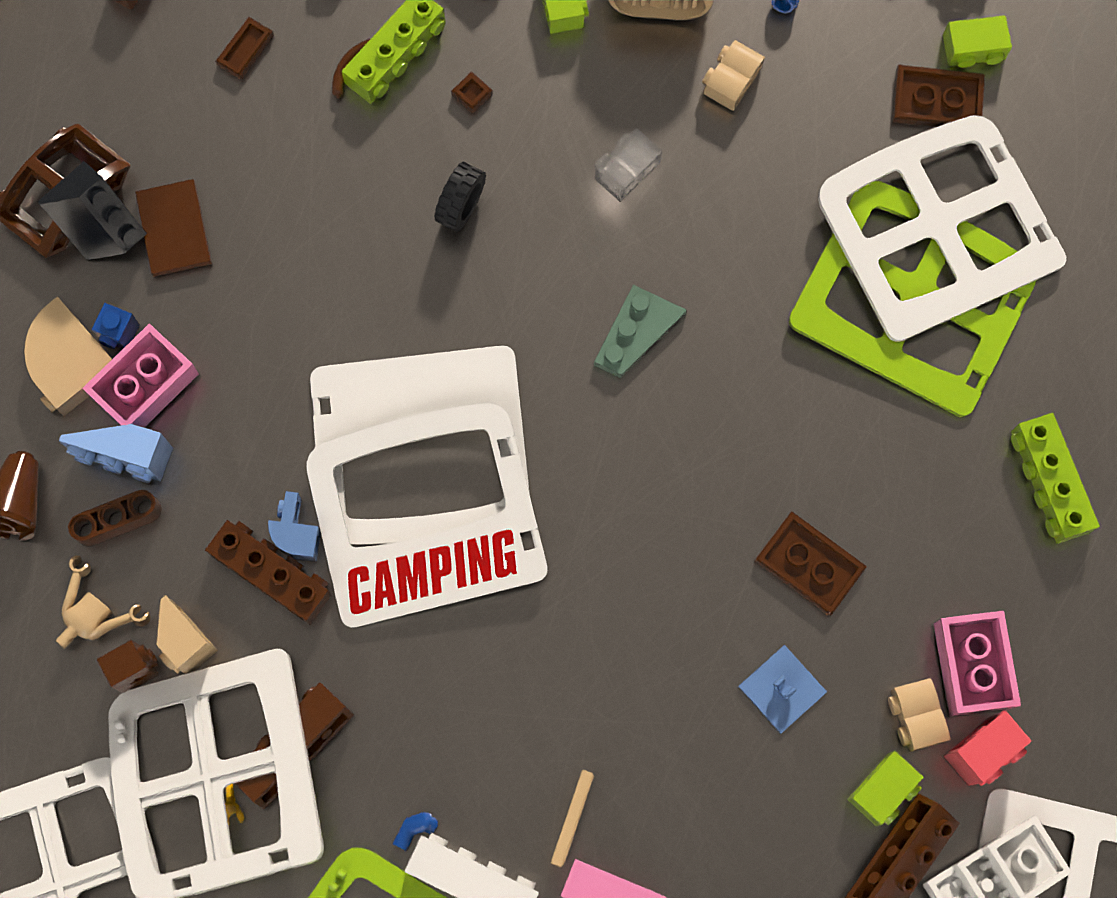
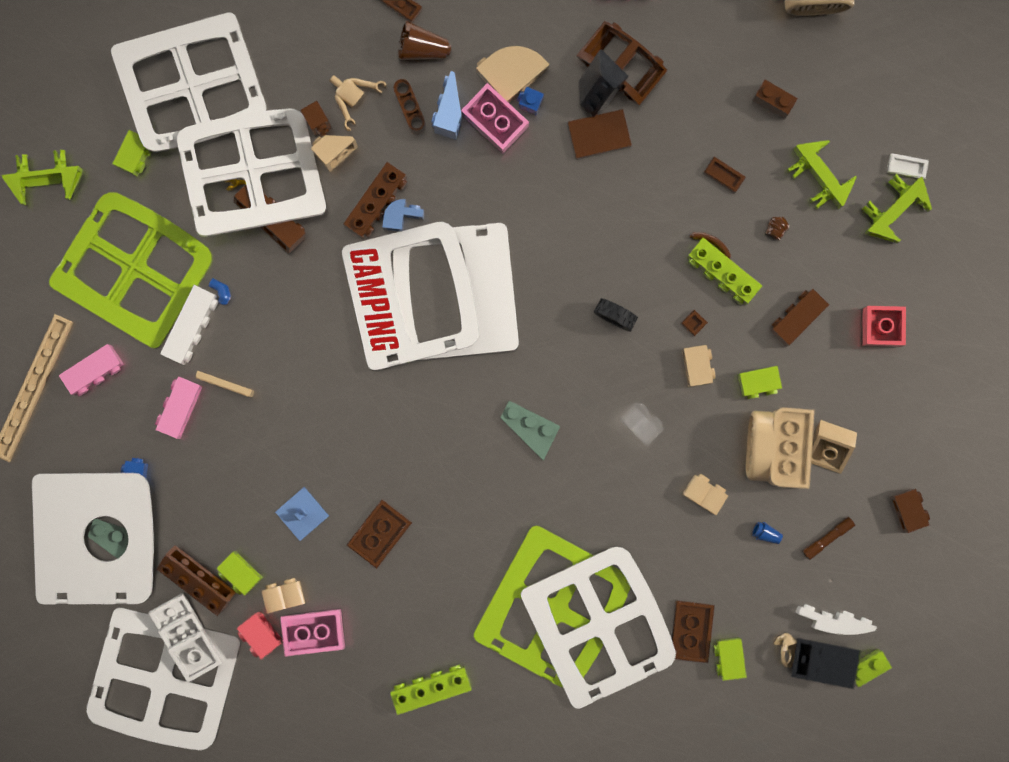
camera: 90 degrees right, 10 degrees up
none -> tan brick [682,345,715,388]

